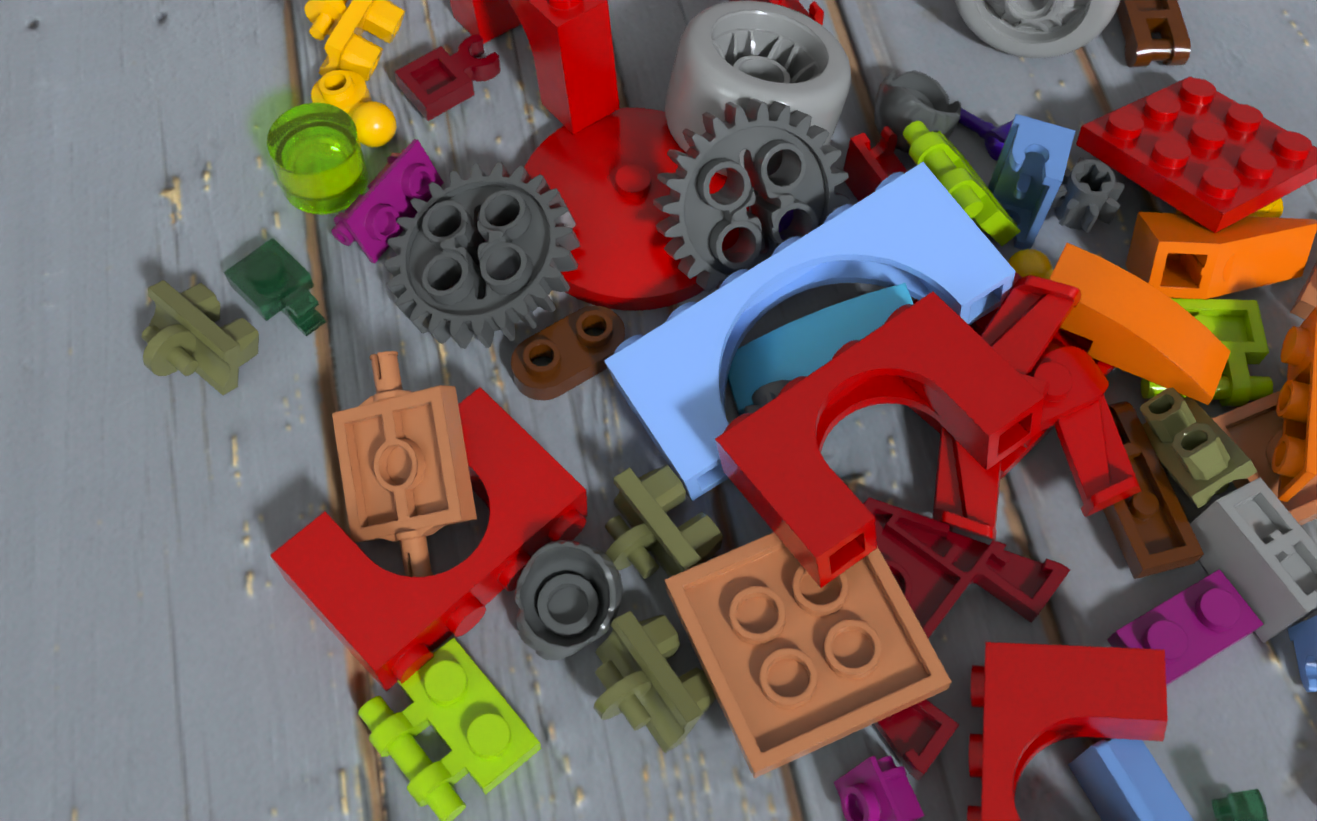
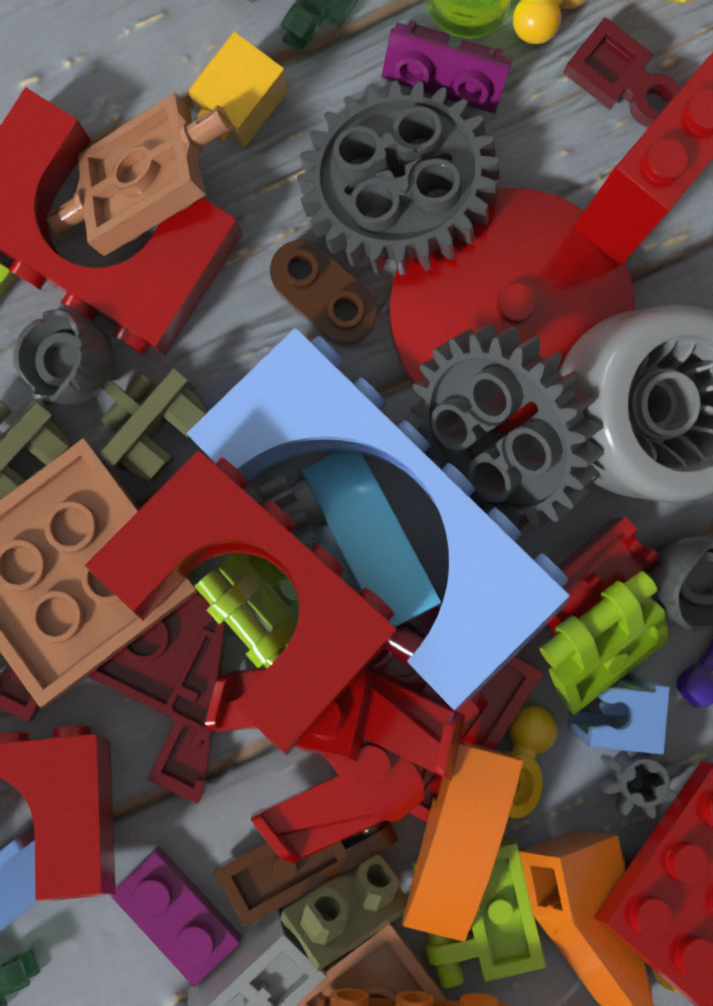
camera: 85 degrees right, 25 degrees up
none -> yellow brick [188,31,288,148]
none -> lime plate [194,553,299,668]

